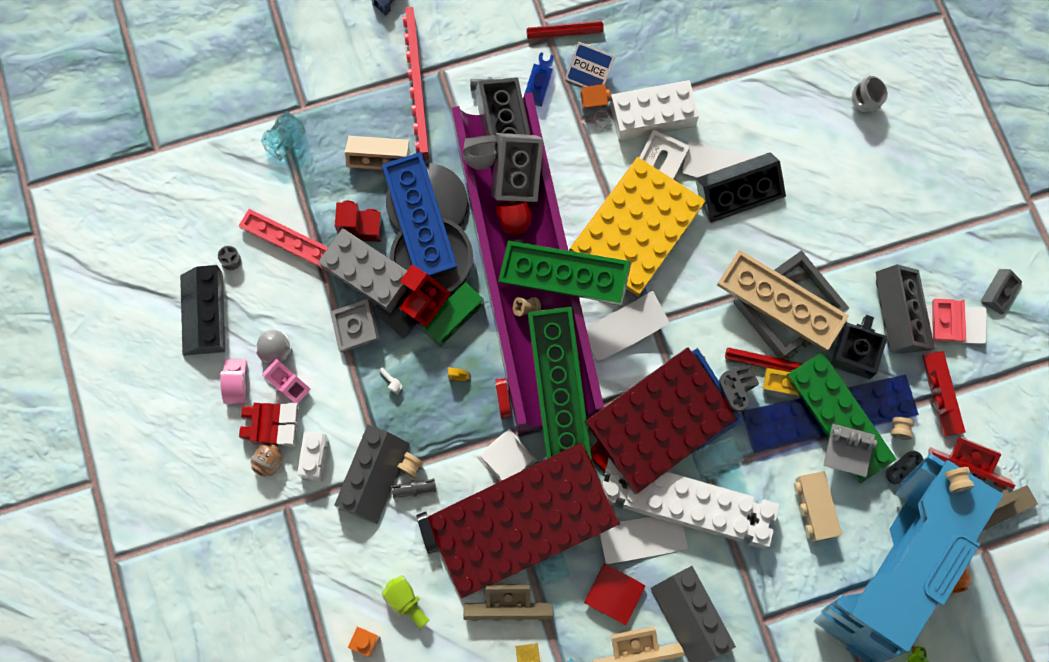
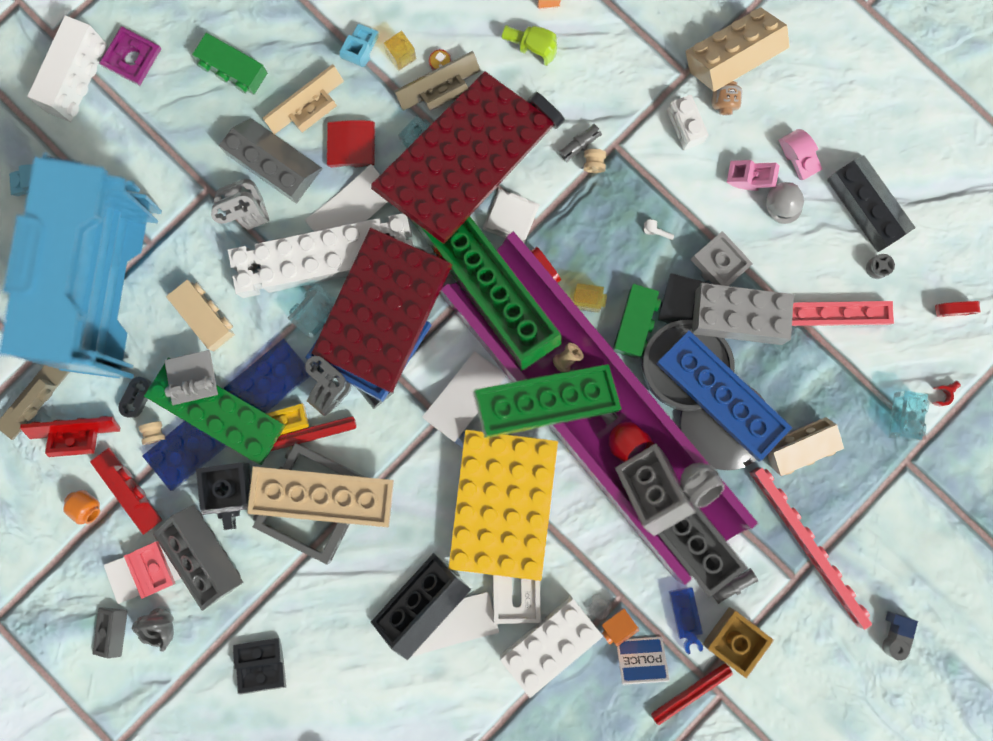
camera: 155 degrees right, 10 degrees up
red hips [239,402,299,448] -> none
dark grey slope [334,424,410,524] -> none
red brick [335,200,382,242] -> none
red brick [400,264,451,328] -> none
yellow tile [448,367,470,382] -> none
tan wheel [944,467,975,493] -> none
none -> orange head [63,490,100,524]
none -> dark grey hair [132,608,174,652]
none -> light grey piece [211,179,269,230]
none -> black slope [233,638,286,695]
none -> pearl gold tile [429,49,451,71]
none -> clear yellow brick [573,283,607,313]
none -> tan brick [686,7,790,92]
none -> pearl gold brick [702,607,774,679]
none -> red piece [931,381,961,407]
none -> red beam [935,301,981,317]

